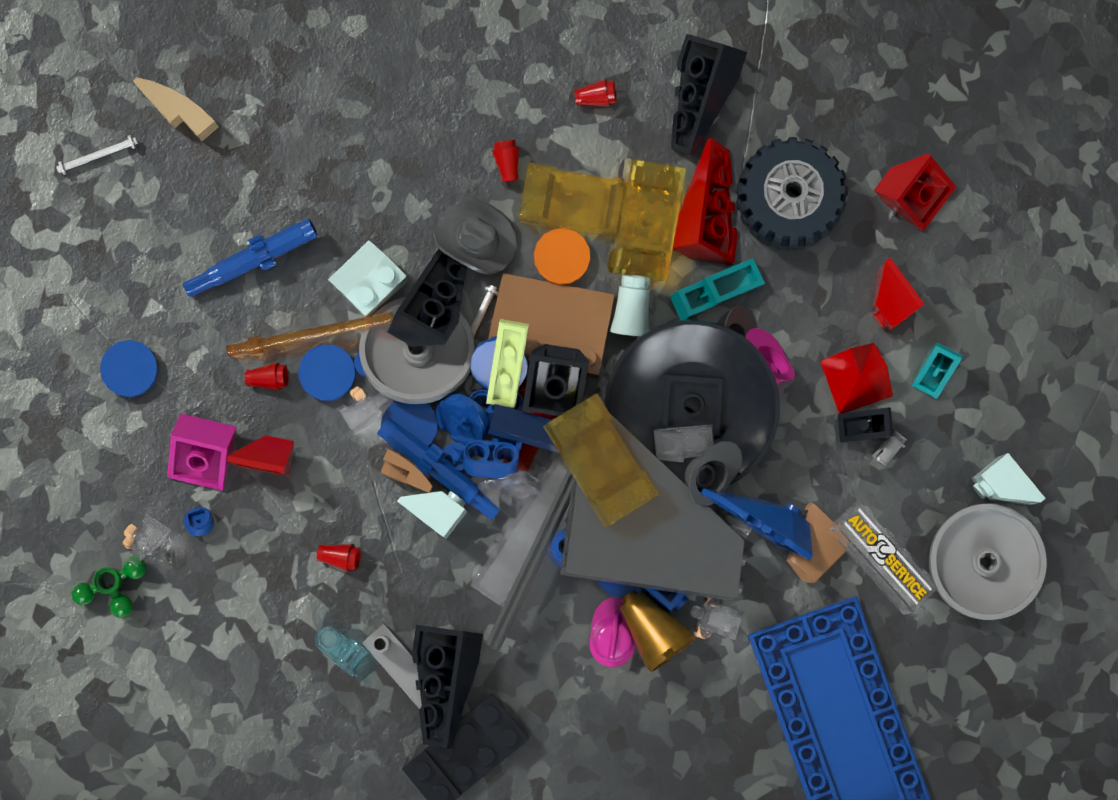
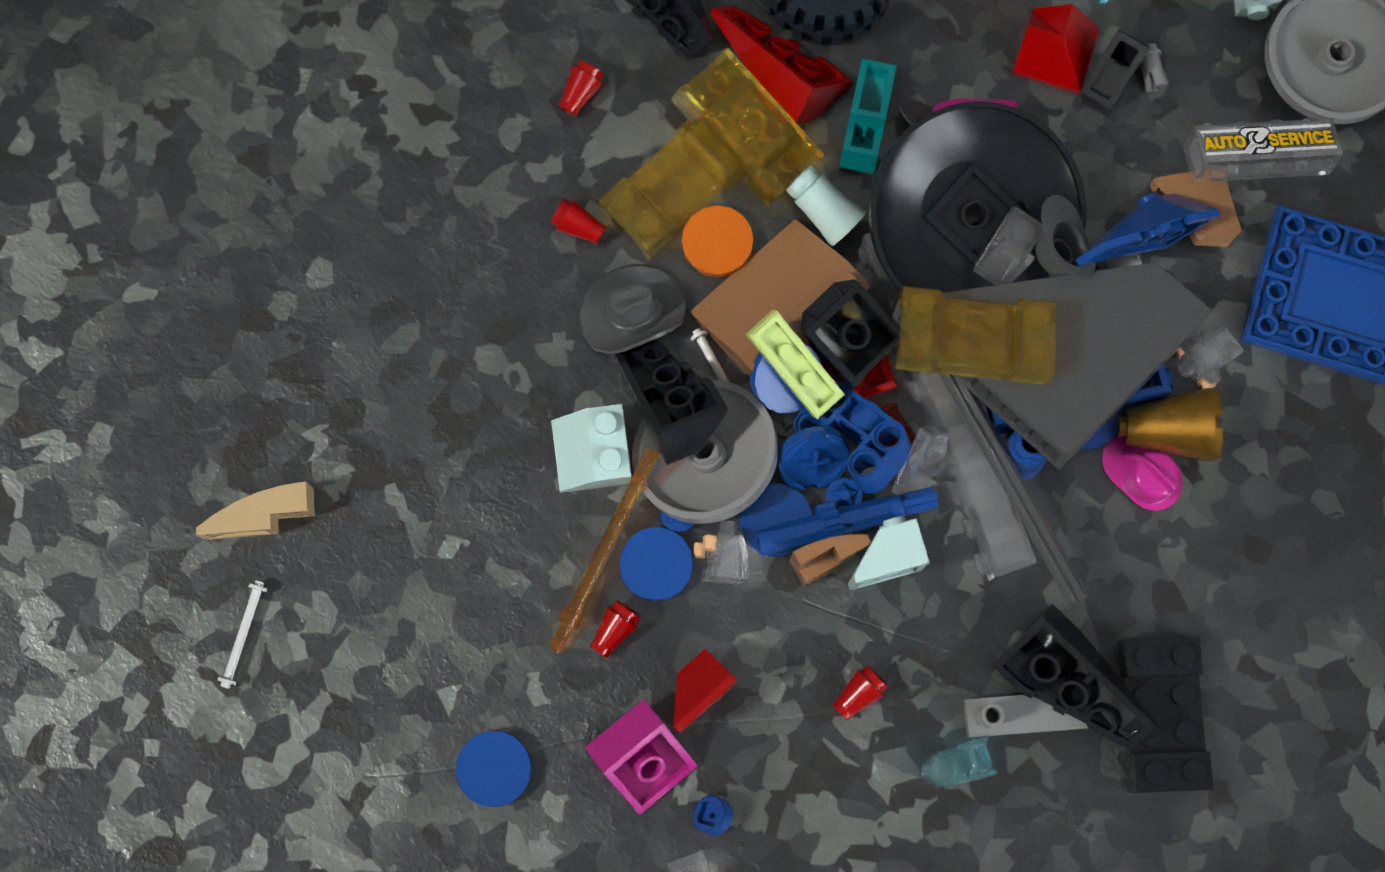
camera: 50 degrees left, 5 degrees down
blue piece [183,218,318,297] -> none
dark blue tile [488,404,579,456] -> none

